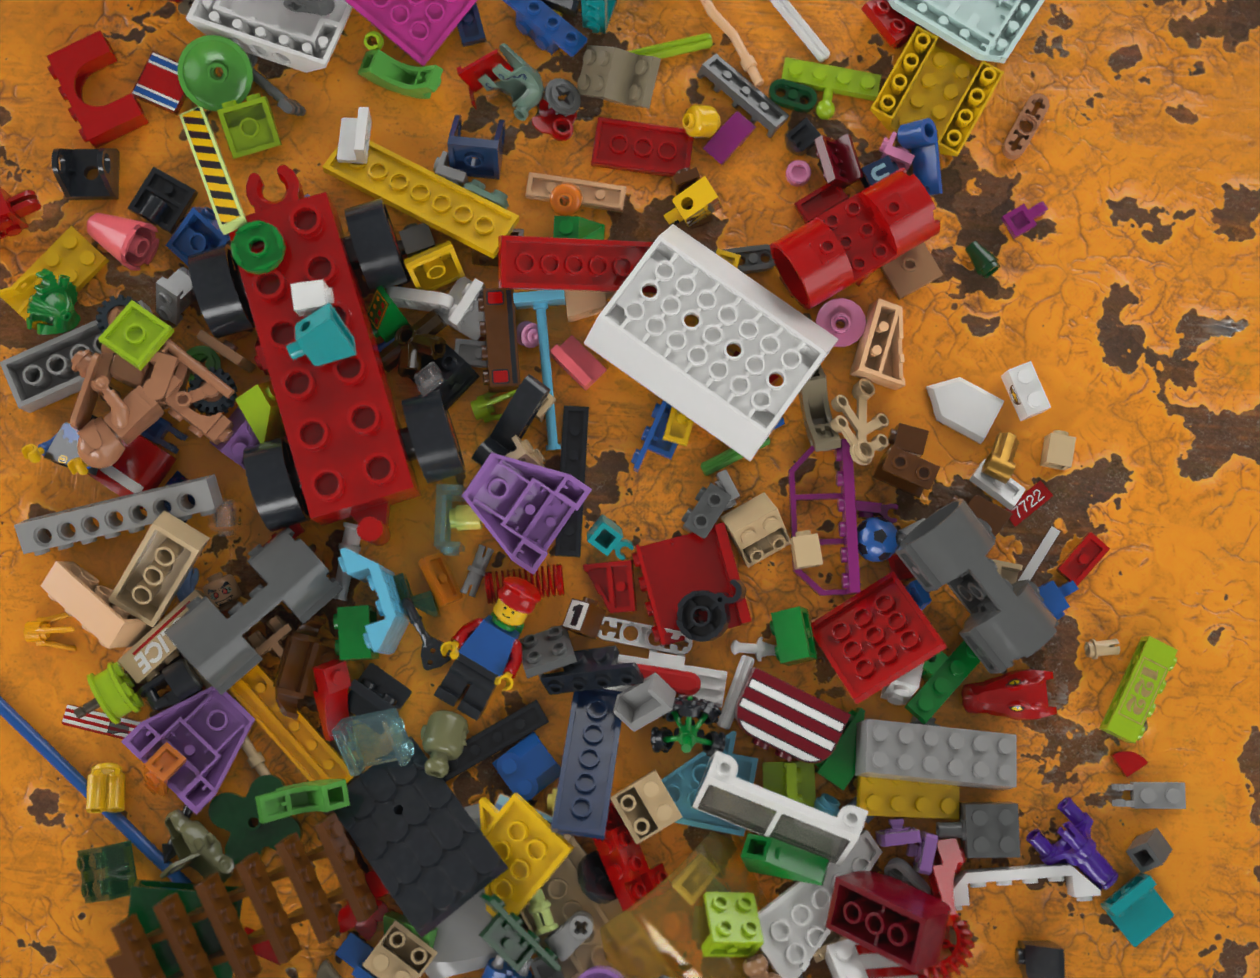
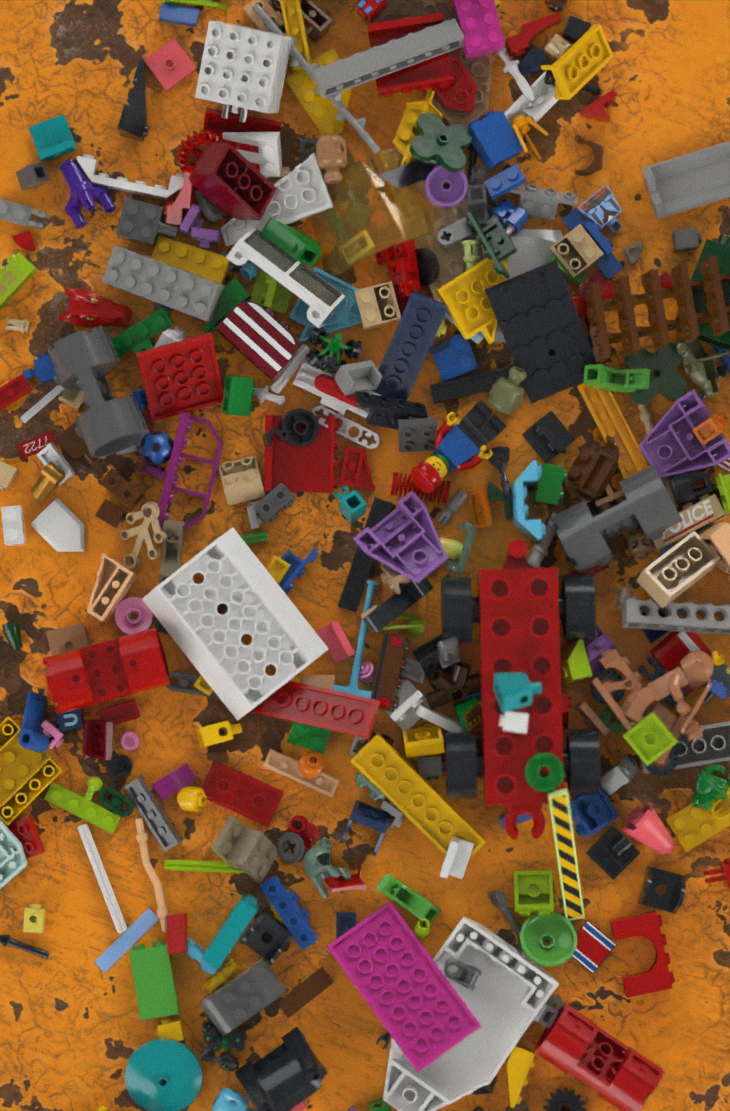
camera: 170 degrees left, 5 degrees up
red slope [313,659,352,741] -> none
clear light blue panel [332,708,415,776] -> none
reddish brown brick [562,597,606,639] -> none
lime bracket [701,892,764,957] -> none
tan brick [790,530,823,570] -> none

